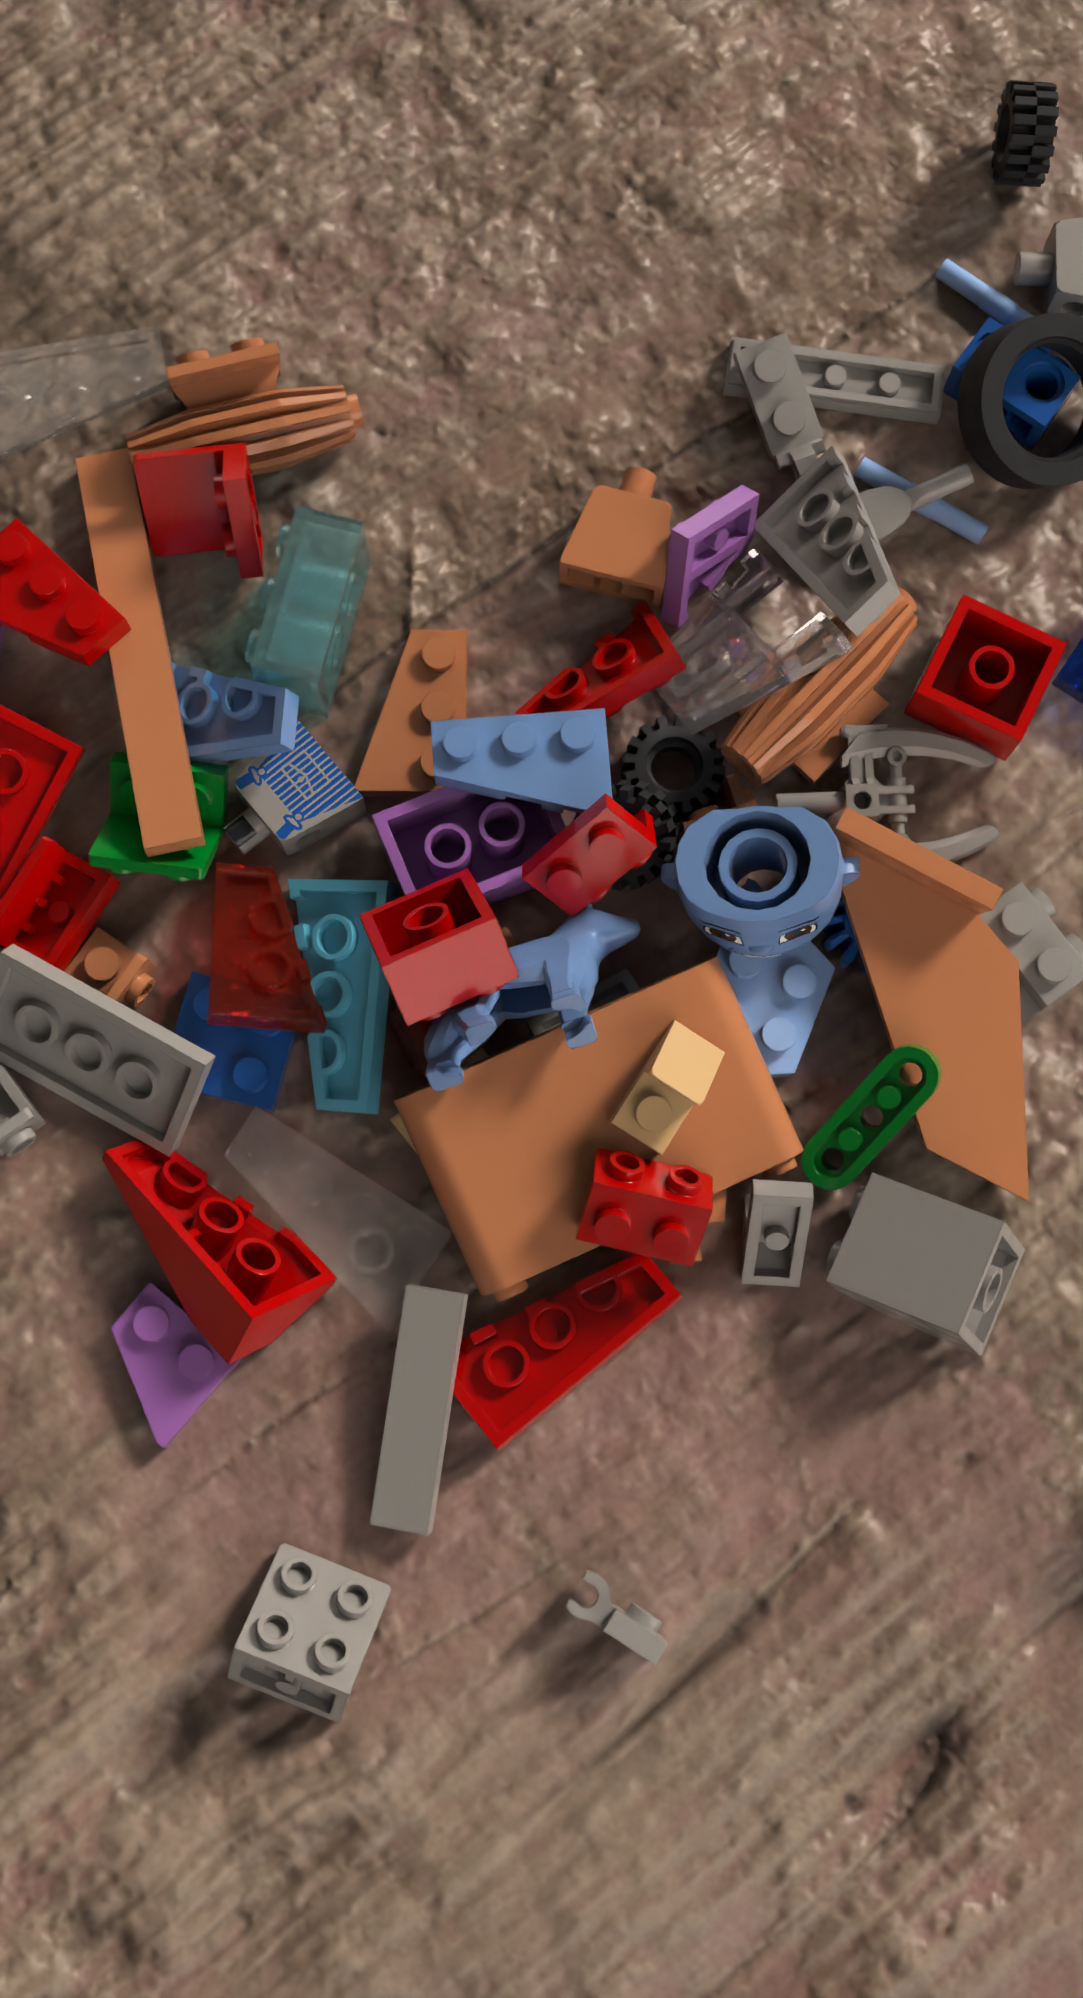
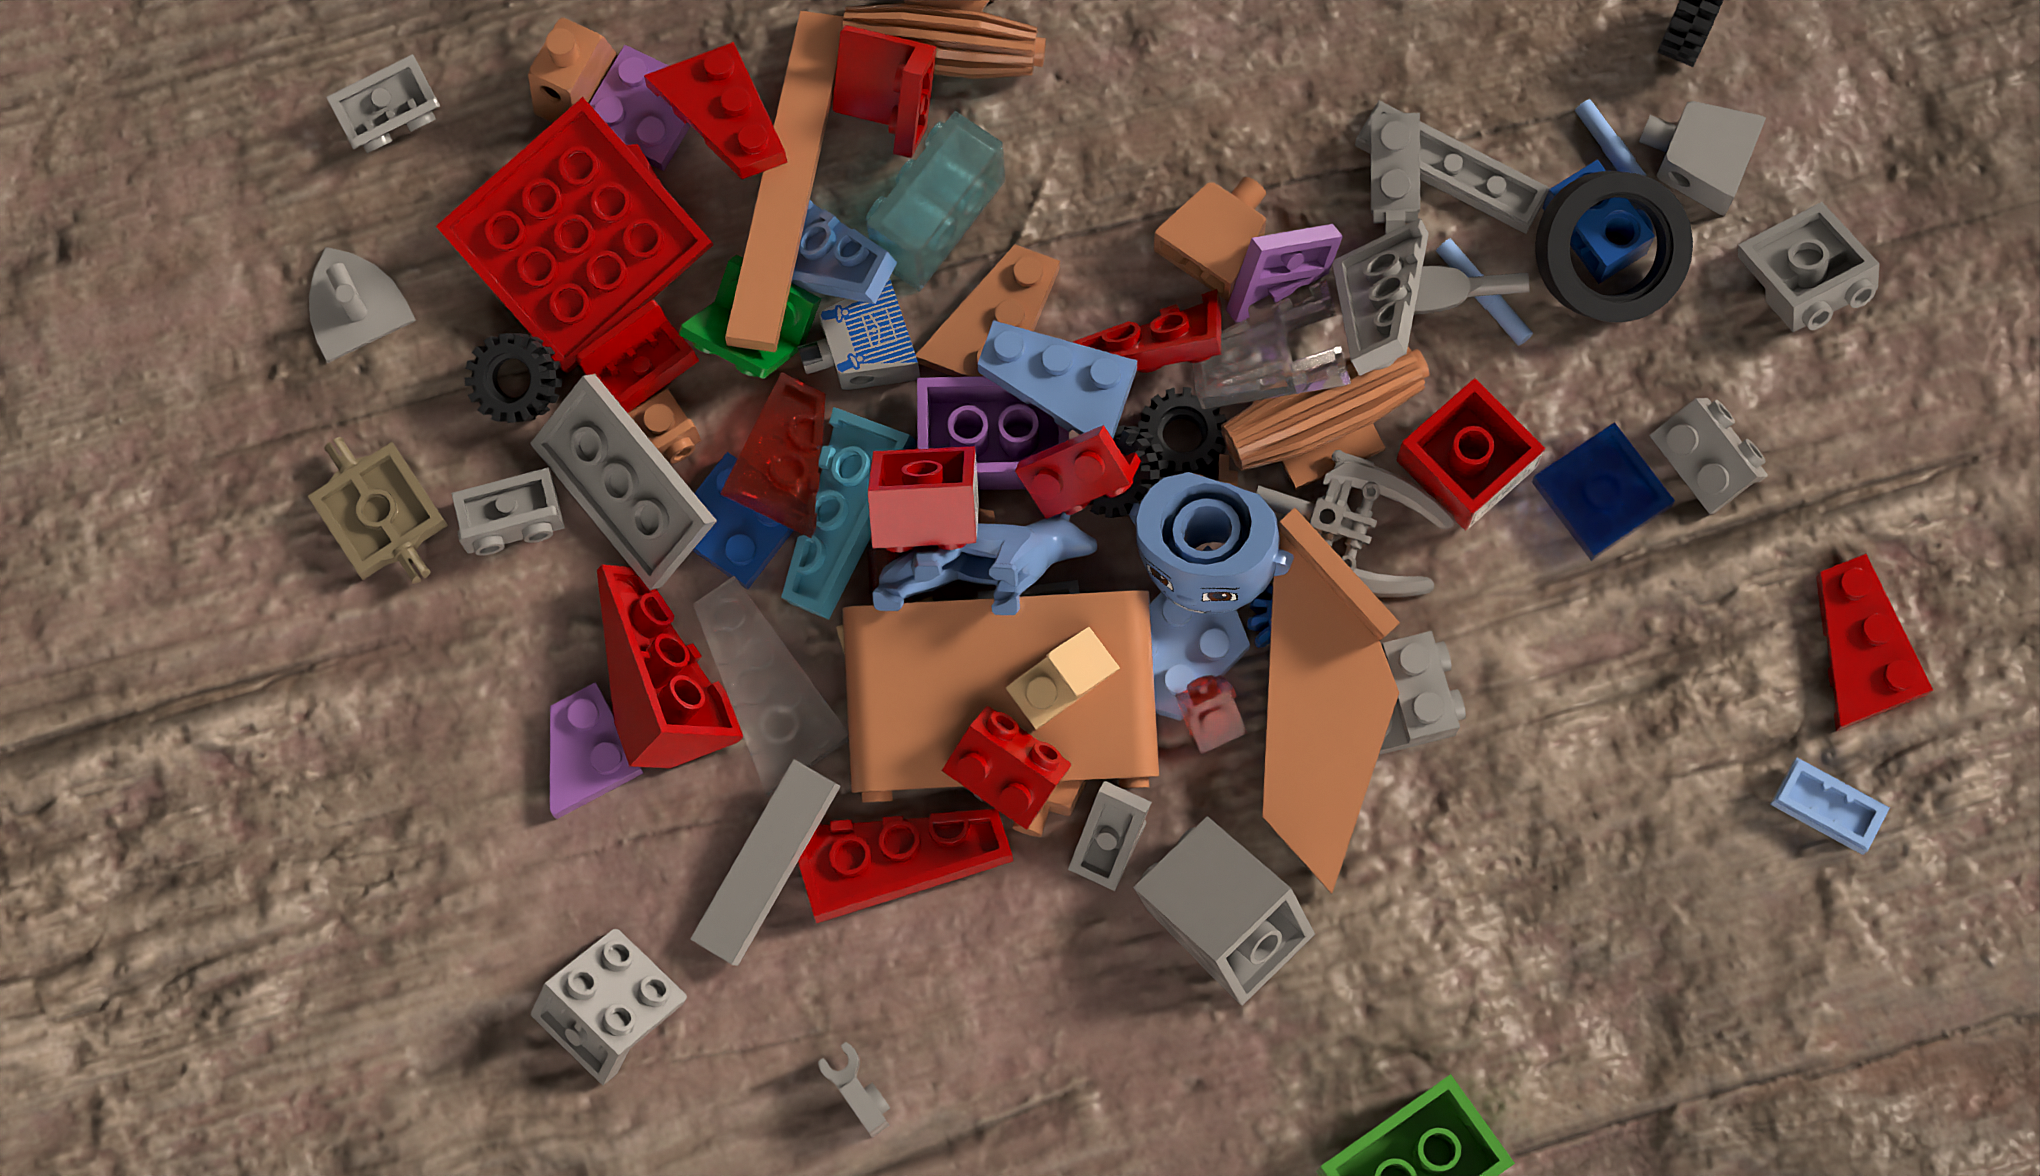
camera: 30 degrees right, 5 degrees down
green plate [801,1044,942,1190] -> none
none -> clear red bracket [1175,675,1247,754]

